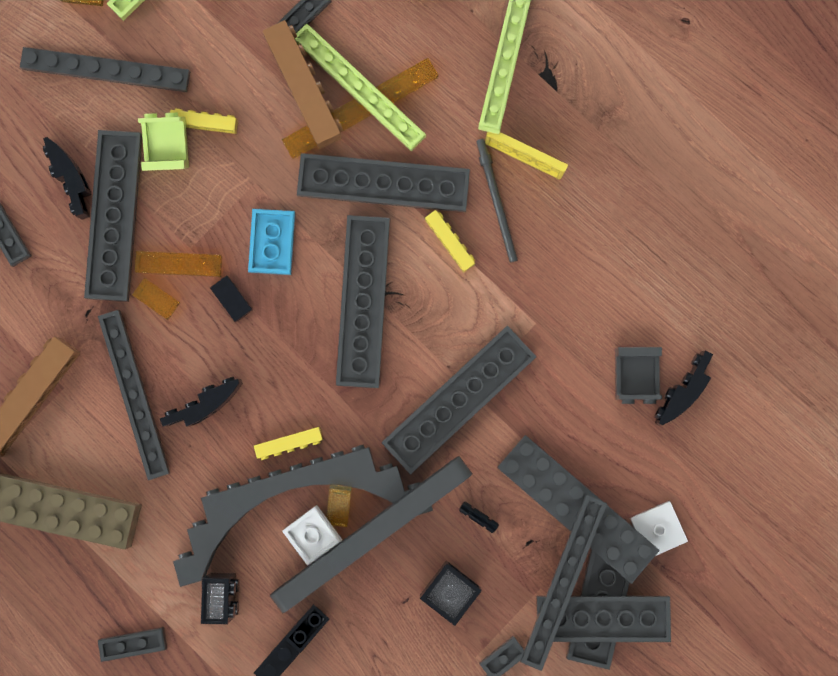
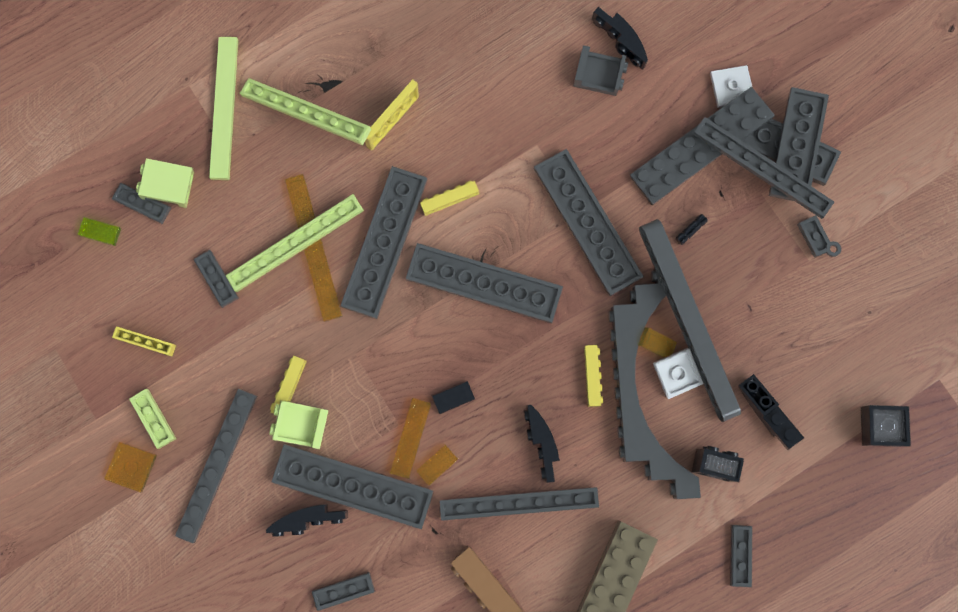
camera: 75 degrees left, 5 degrees down
medium azure tile [248,209,295,275] -> none
medium nougat brick [262,20,343,149] -> none
piece [420,560,482,626] -> none
dark grey bar [476,139,518,263] -> none

